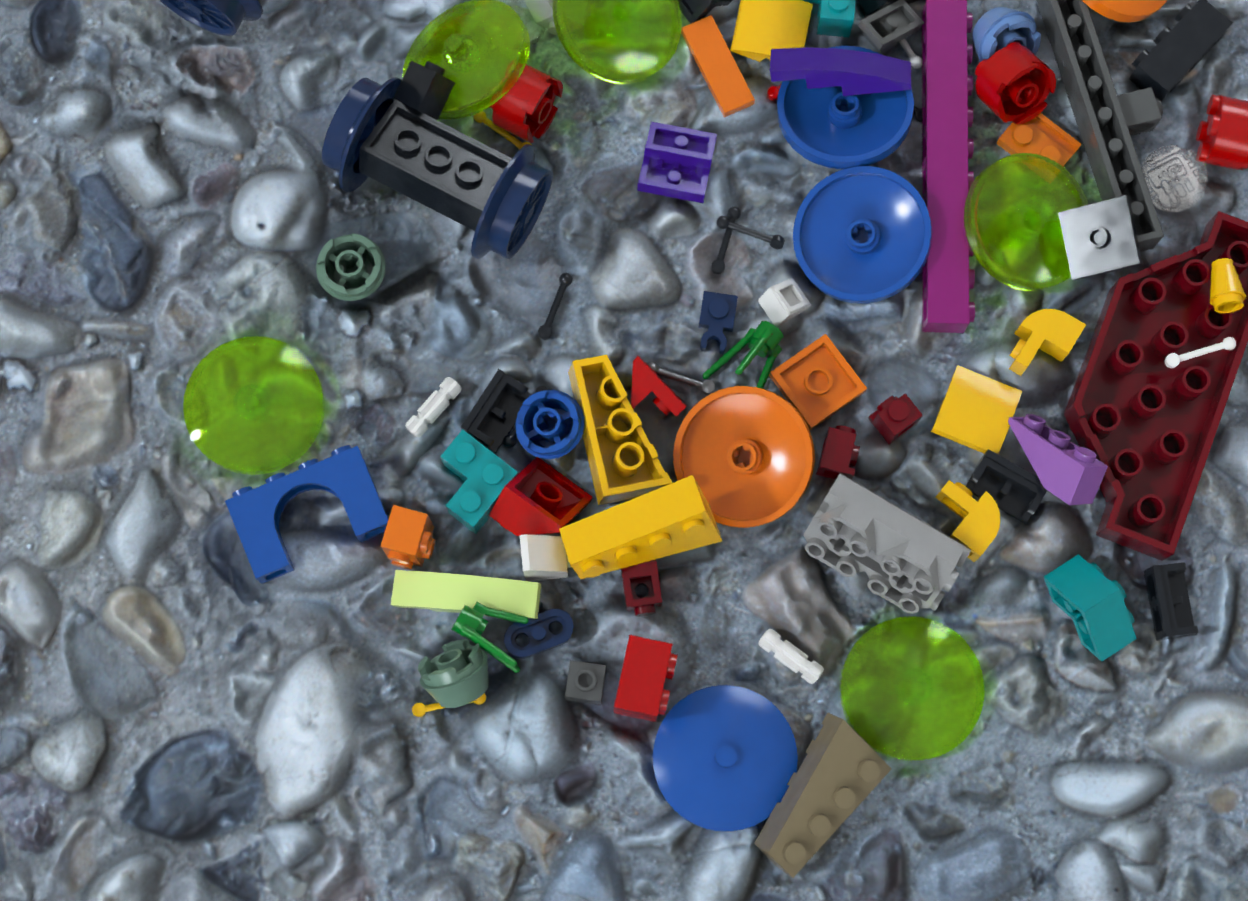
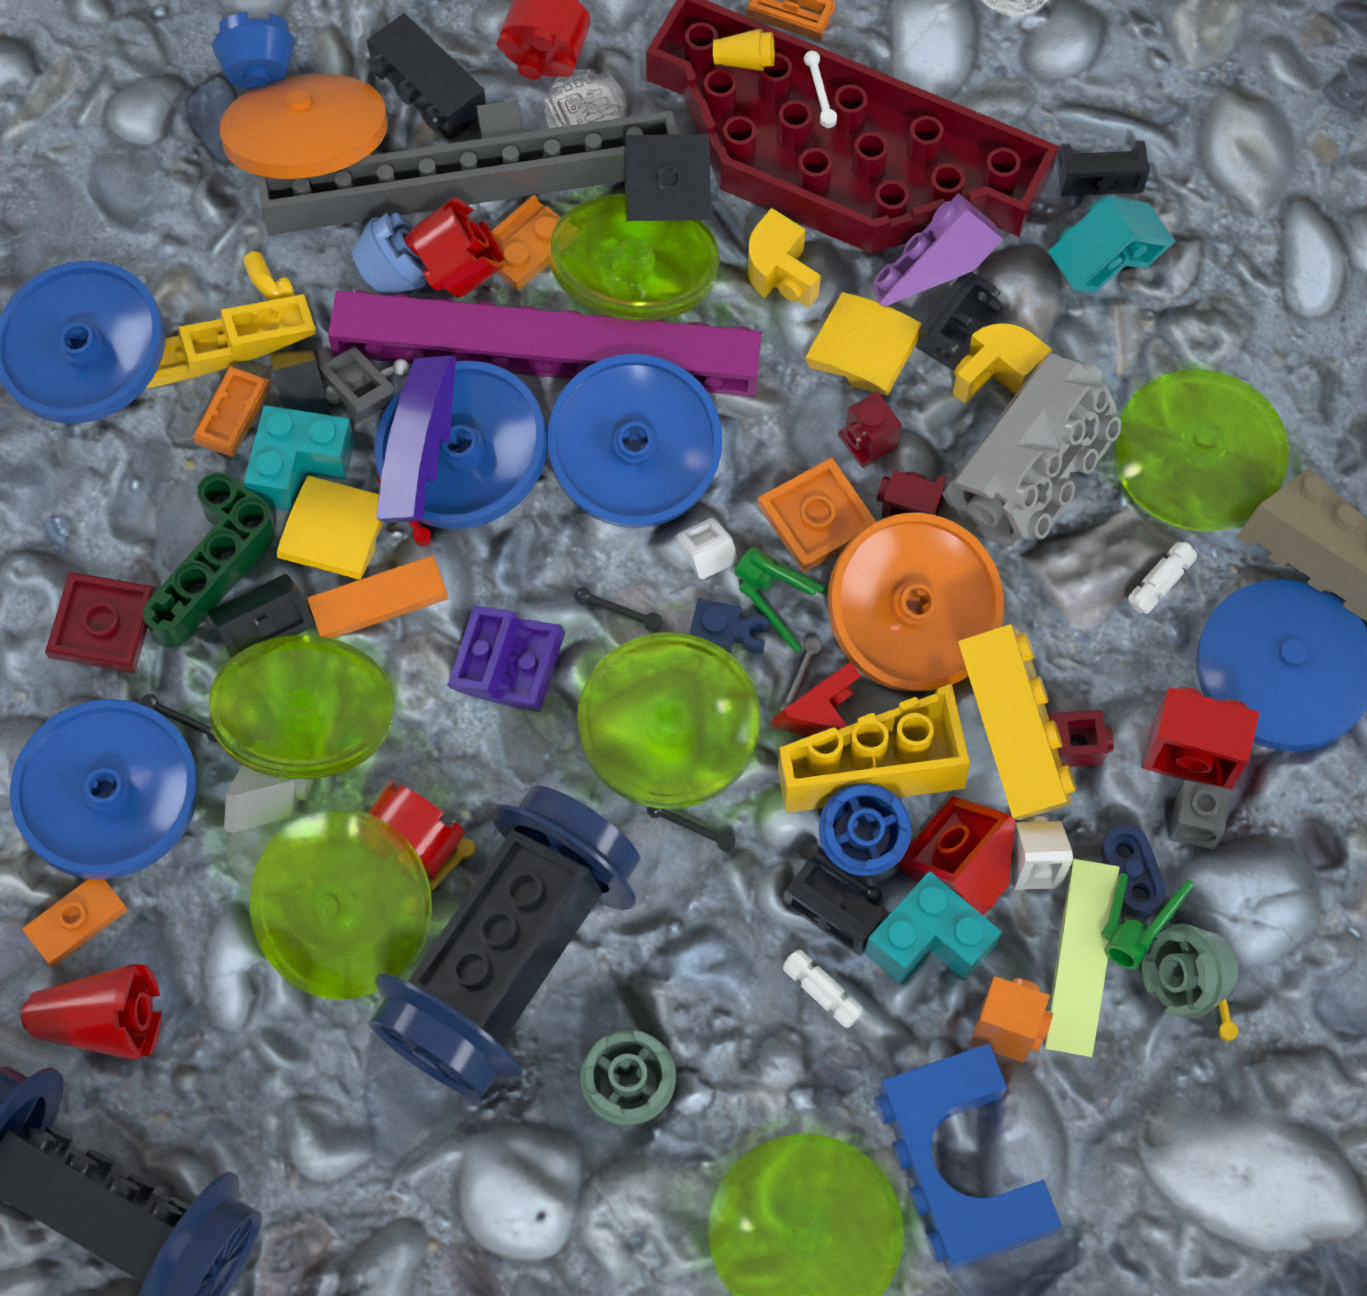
camera: 85 degrees left, 10 degrees down
black brick [393,61,455,120] -> none
black hinge [716,216,785,249] -> none
none -> clear neon green dish [577,632,760,809]

